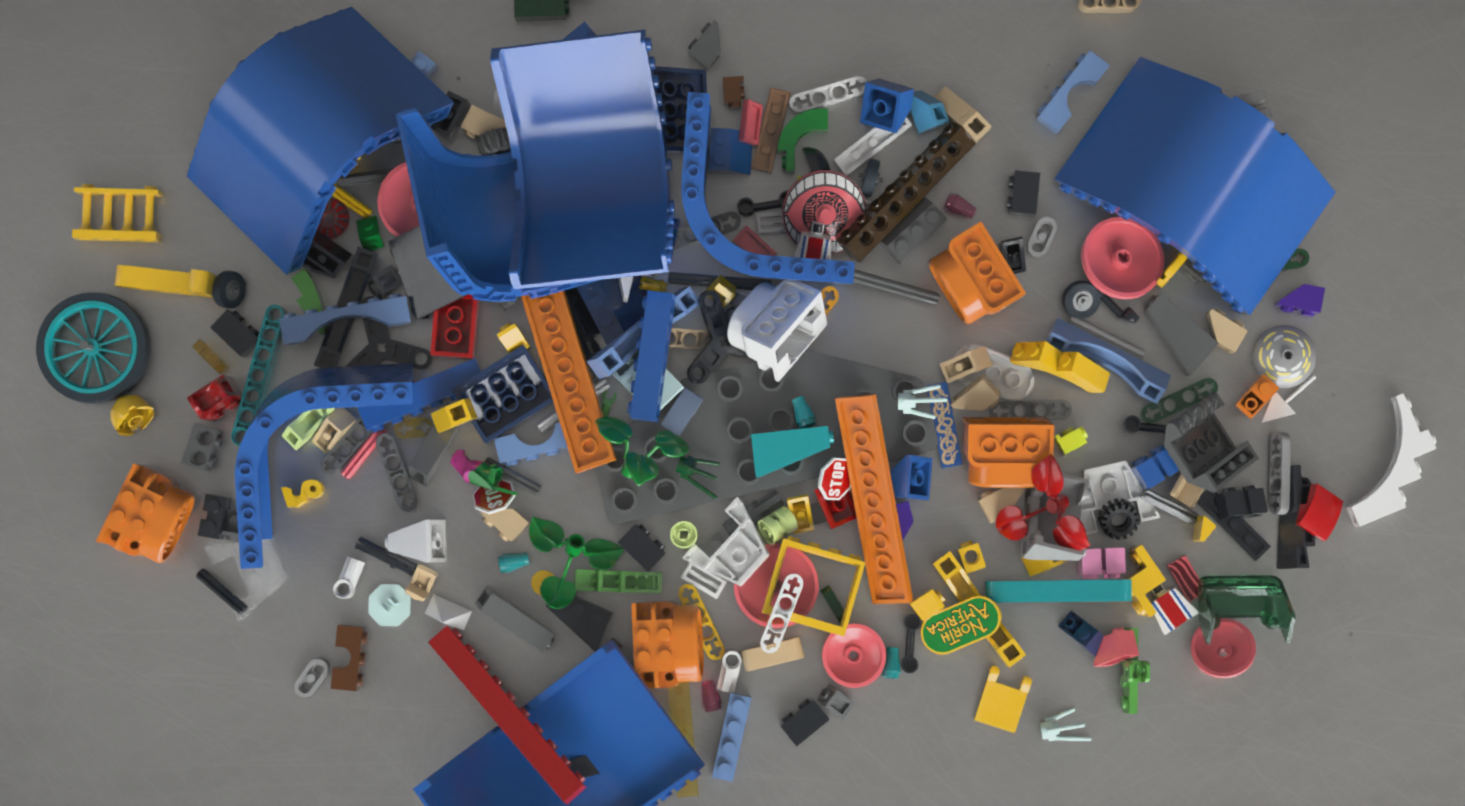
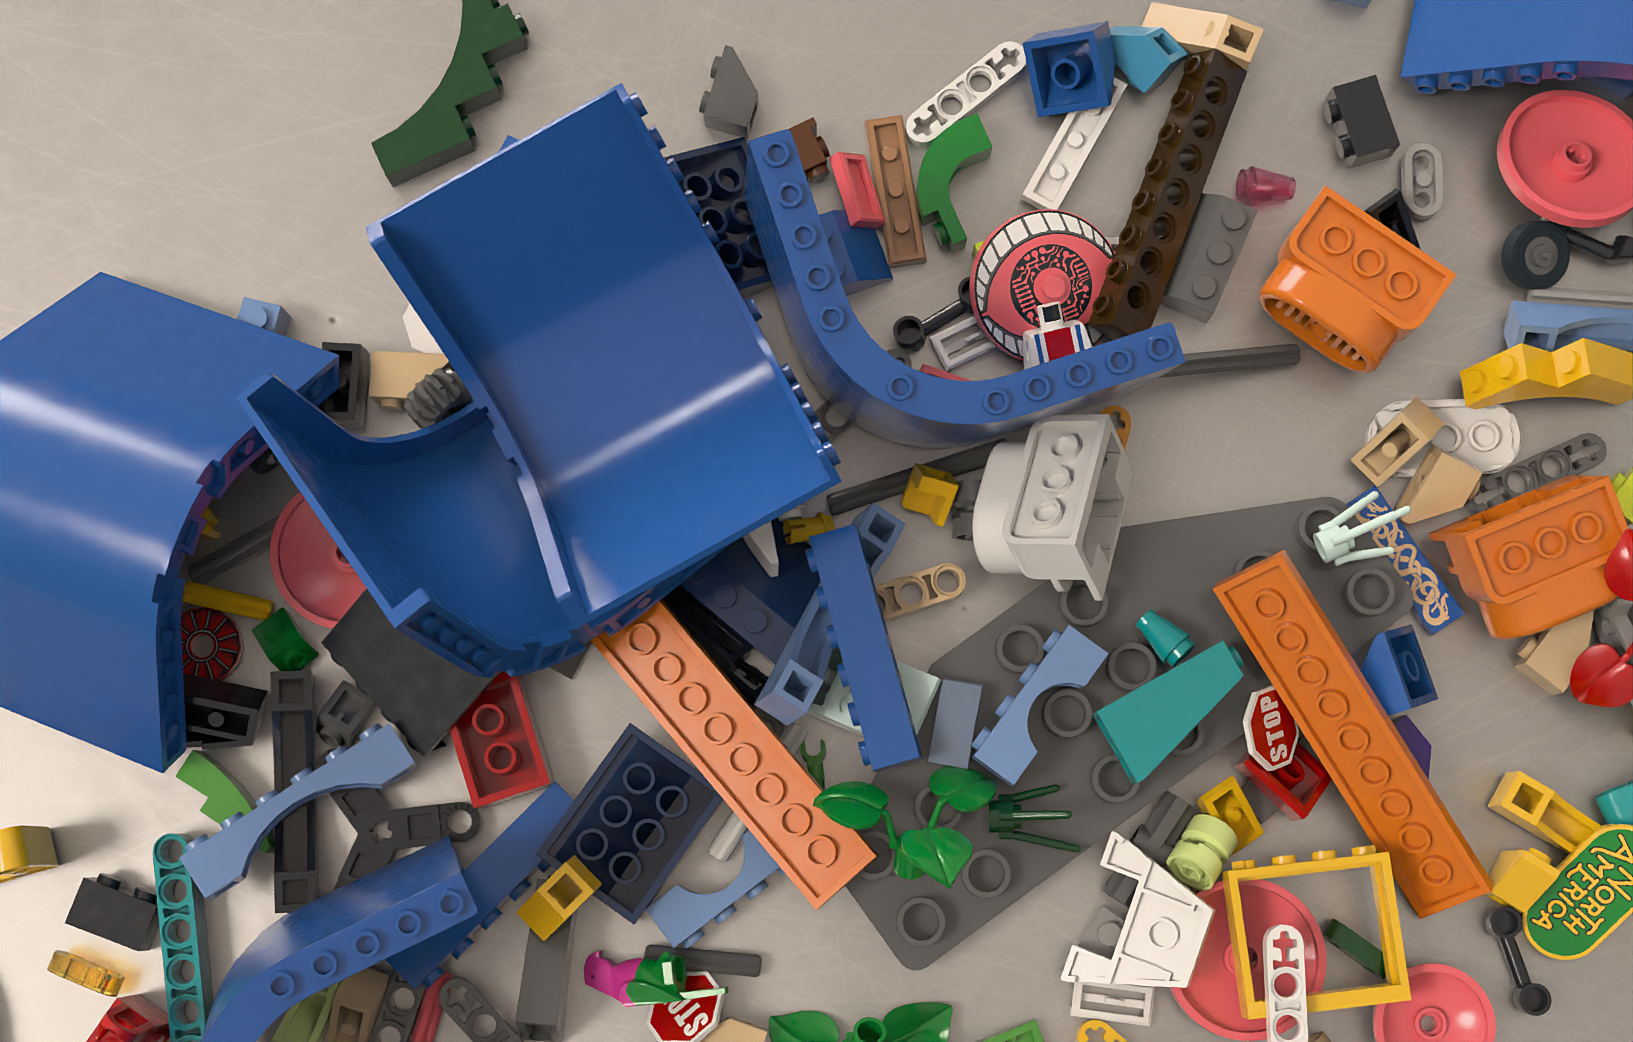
camera: 25 degrees left, 5 degrees down
black wheel [212,271,246,309] -> none
clear yellow beam [394,418,434,439] -> none
yellow slope [497,323,532,353] -> none
black brick [617,524,666,572] -> none
yellowish green wheel [670,521,698,548] -> none
black piece [687,290,752,384] -> none
black brick [802,147,831,173] -> none
black wheel [858,158,883,197] -> none
teal cone [882,647,901,679] -> none
yellow brick [956,540,986,574] -> none
none -> medium blue arch [971,625,1109,787]

